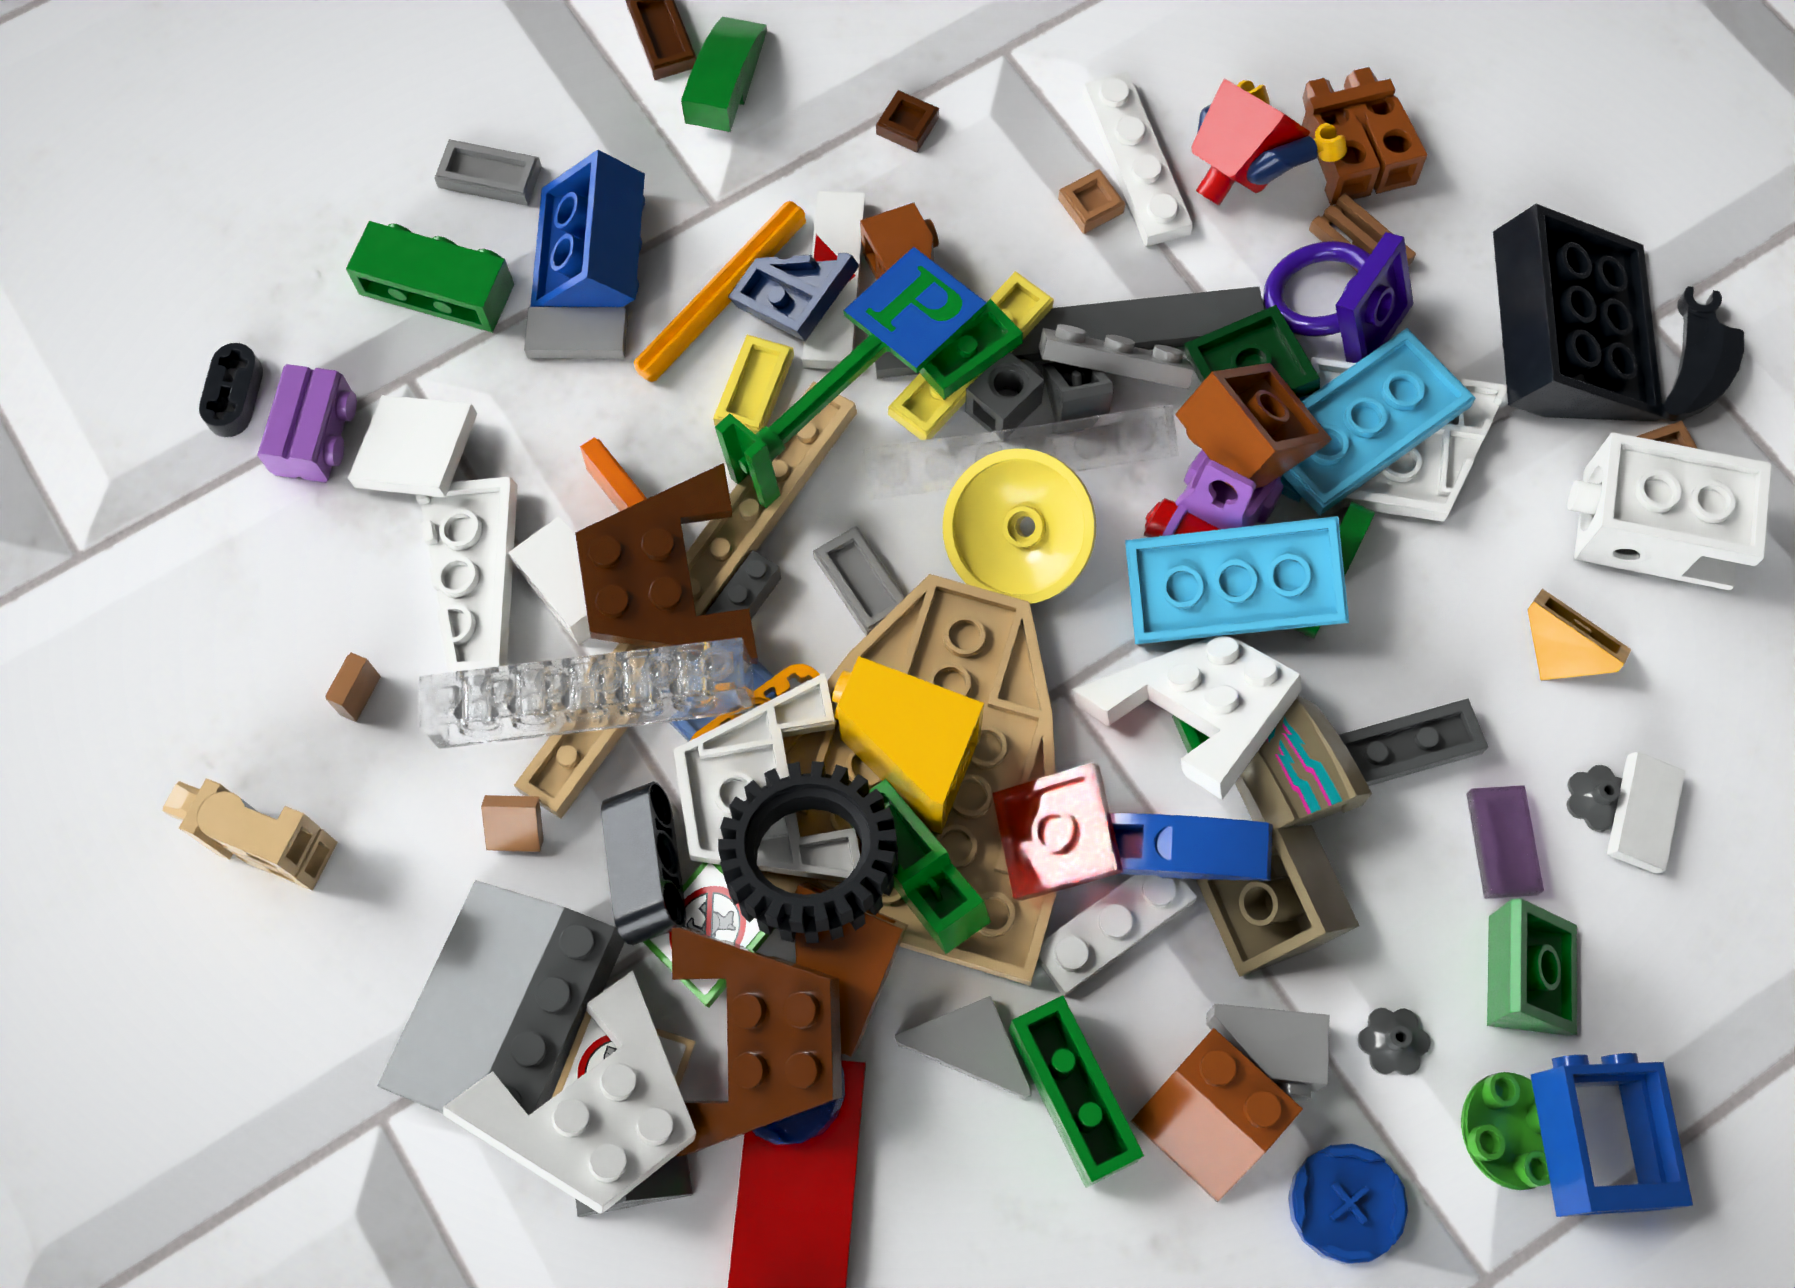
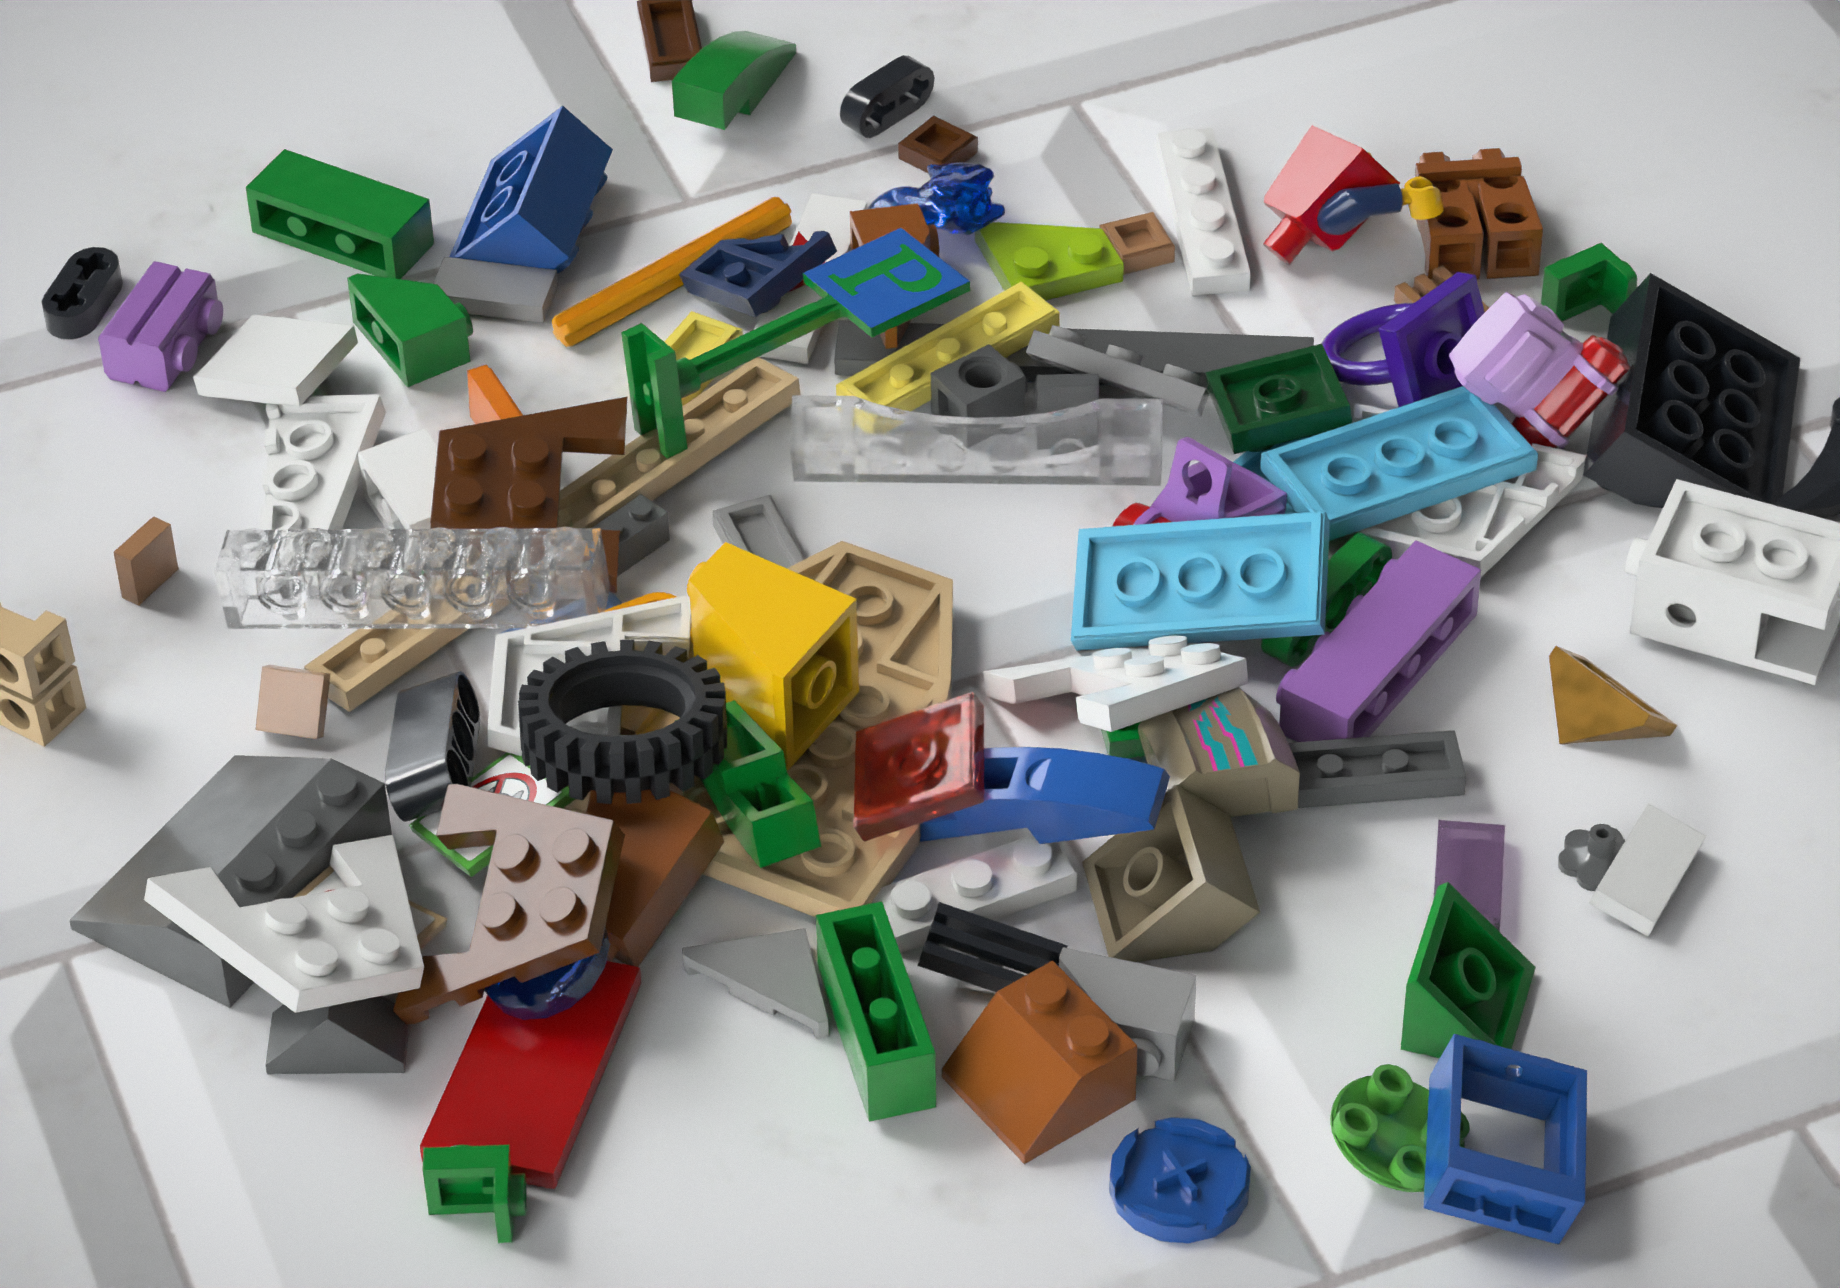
camera: 10 degrees right, 25 degrees down
light grey tile [434,139,542,206] -> none
green plate [919,299,1023,399] -> none
light yellow dish [942,449,1096,604] -> none
dark orange slope [1175,363,1332,493] -> none
dark grey plant [1357,1008,1431,1076] -> none
none -> green slope [347,273,473,387]
none -> black beam [840,55,935,138]
none -> clear blue animal [867,162,1005,235]
none -> black tile [917,902,1068,992]
none -> lime wing [975,221,1124,301]
none -> medium lavender brick [1276,540,1481,742]
none -> lavender piece [1449,292,1631,449]
none -> green bracket [1541,243,1637,322]

